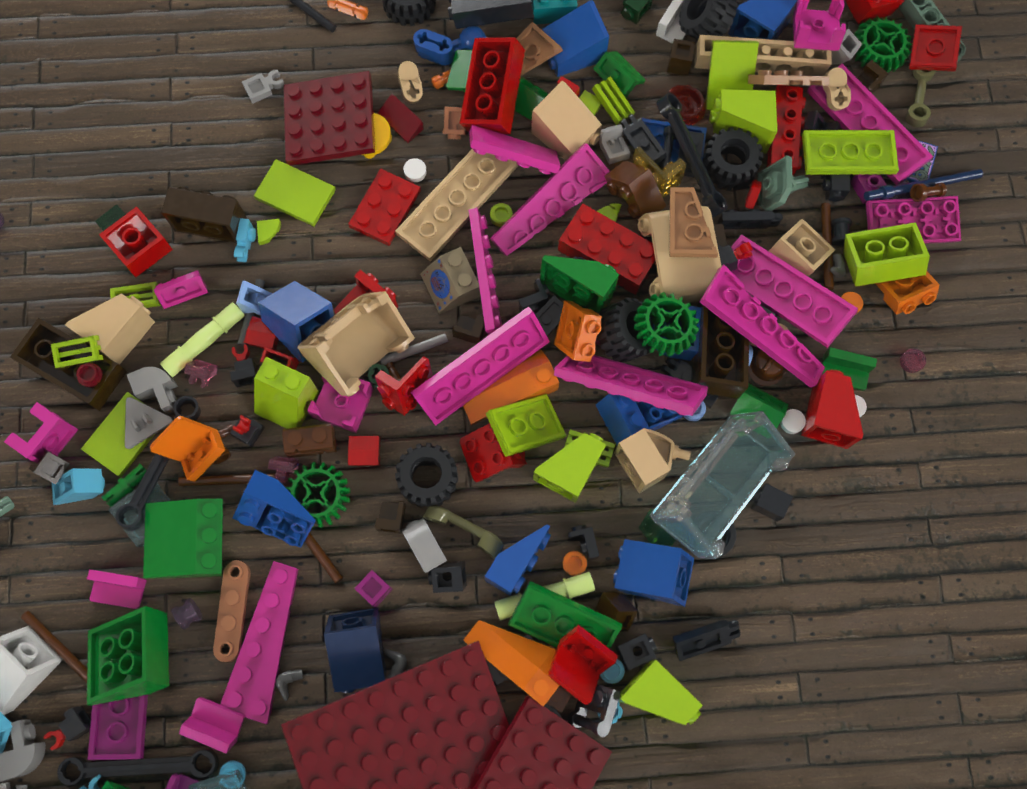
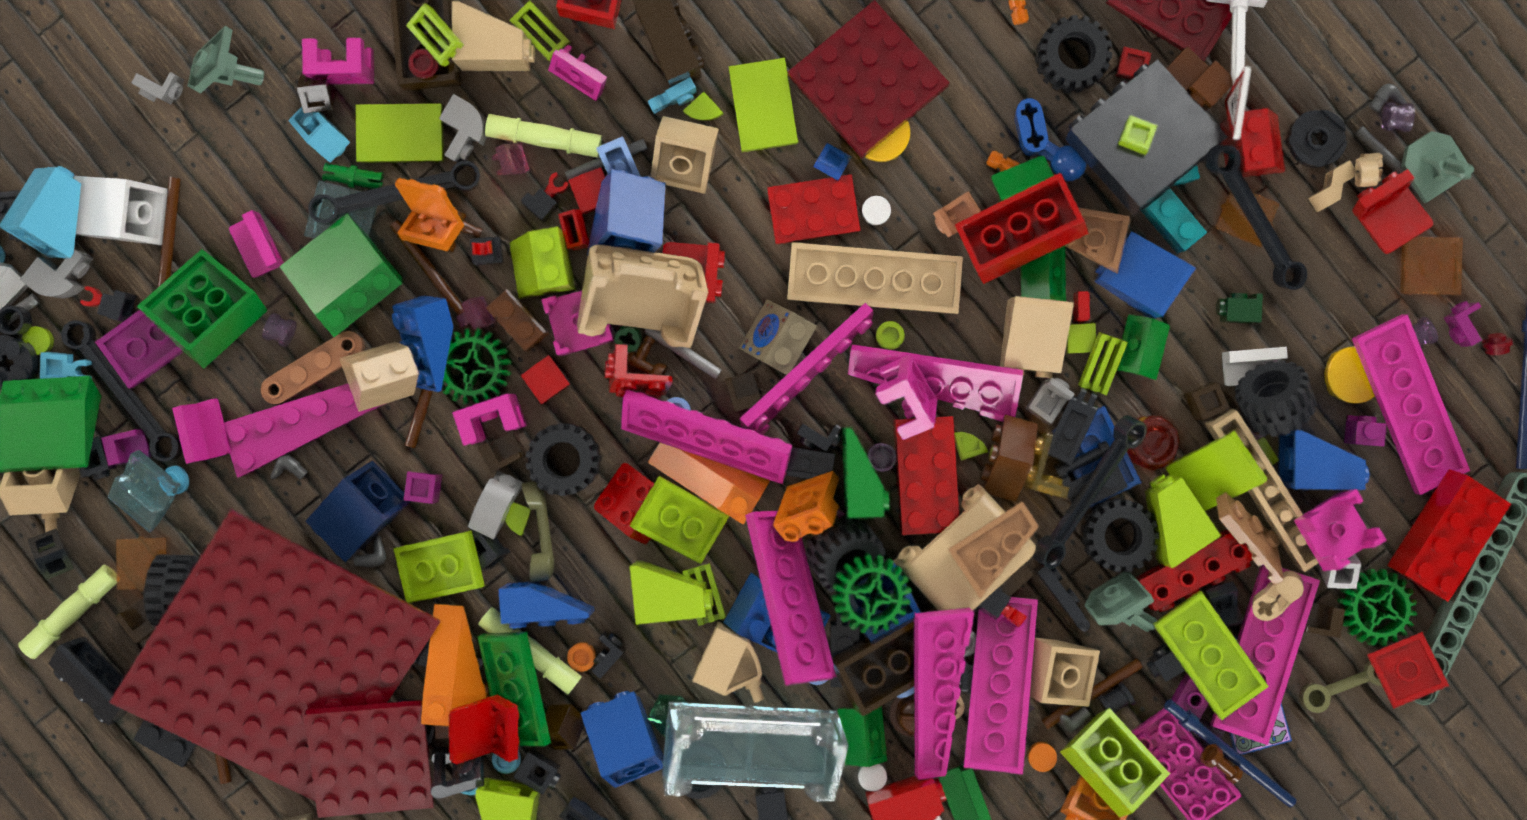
camera: 55 degrees right, 15 degrees up
light grey piece [125,397,173,449] -> none
dark red slope [377,94,424,143] -> none
tan piece [398,61,423,104] -> none
dark pink tile [469,125,561,175] -> none
red tile [745,180,762,209] -> none
none -> tan slope [340,342,419,412]
none -> lime tile [393,530,485,603]
none -> dark pink panel [452,394,527,446]
none -> lime tile [505,502,532,536]
none -> tan slope [650,116,719,194]
none -> blue tile [813,143,852,180]
none -> dark pink panel [875,354,938,440]

